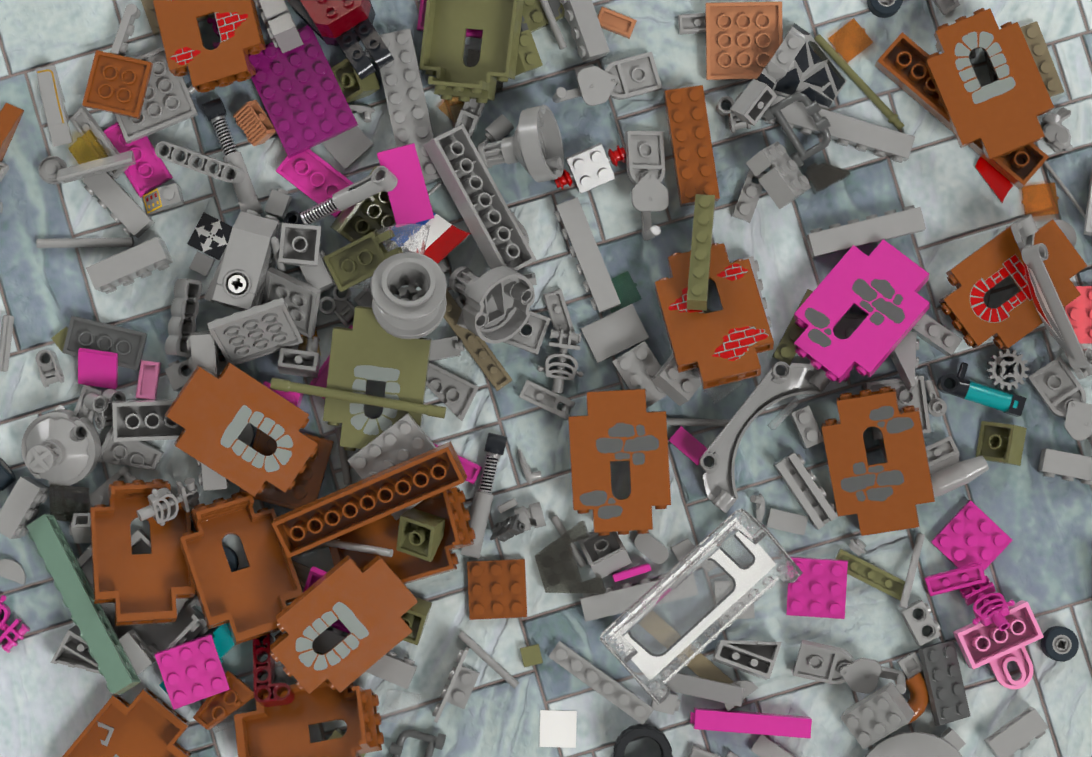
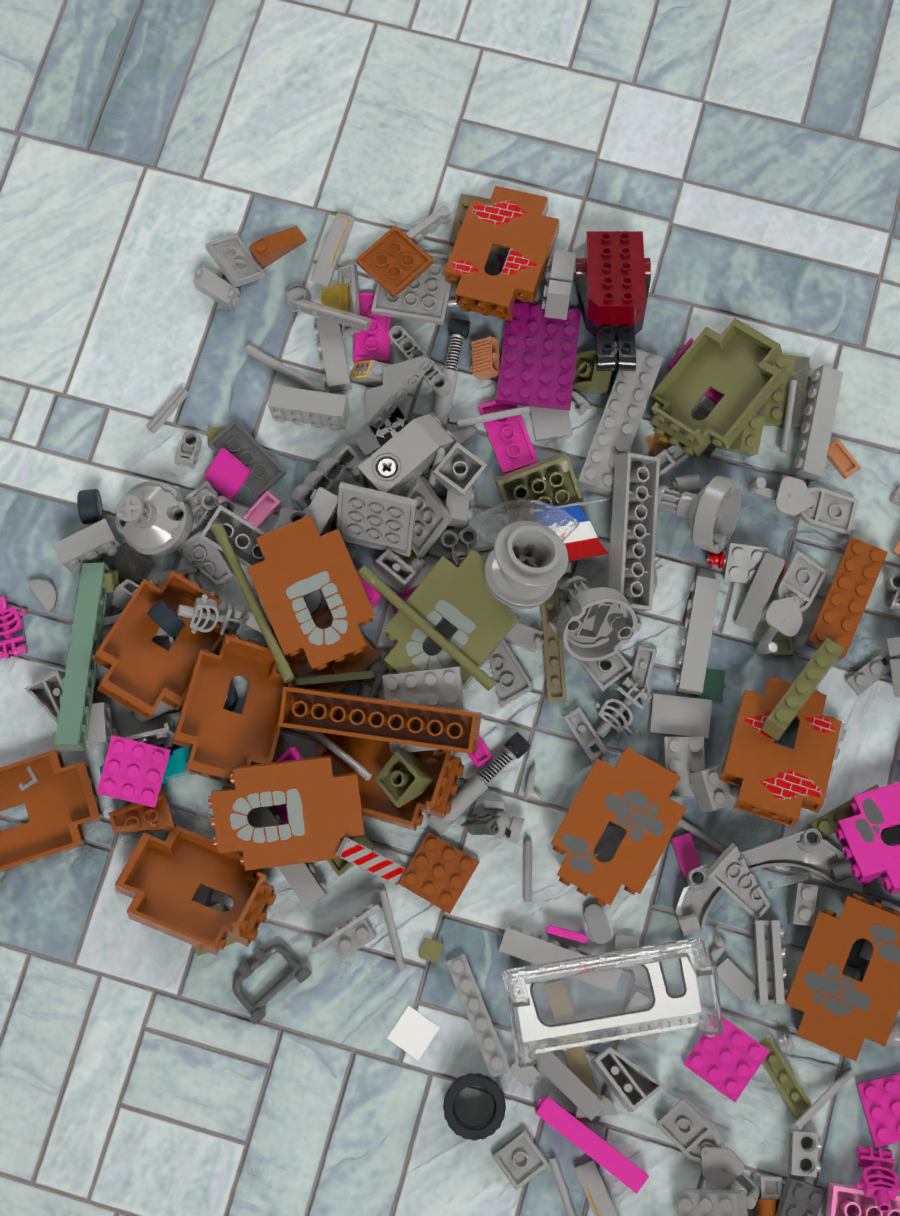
camera: 40 degrees right, 10 degrees down
dark red beam [253,634,295,707] -> none
light grey piece [283,166,398,225] -> none
olive tile [323,229,403,292] -> none
dark pink tile [377,143,434,228] -> none
clear smoke wing [534,521,607,594] -> none
light grey slope [578,532,632,580] -> none
dark pink tile [924,562,987,596] -> none
none -> olive tile [104,570,119,593]
none -> black wheel [147,600,185,637]
none -> olive piece [212,524,295,683]
none -> olive tile [295,671,375,688]
none -> tile [336,837,405,886]
none -> light grey slope [365,356,434,429]
none -> light grey bar [456,406,530,428]
none -> light grey wing [705,843,771,921]
none -> light grey slope [734,552,785,632]
none -> olive tile [772,636,794,657]

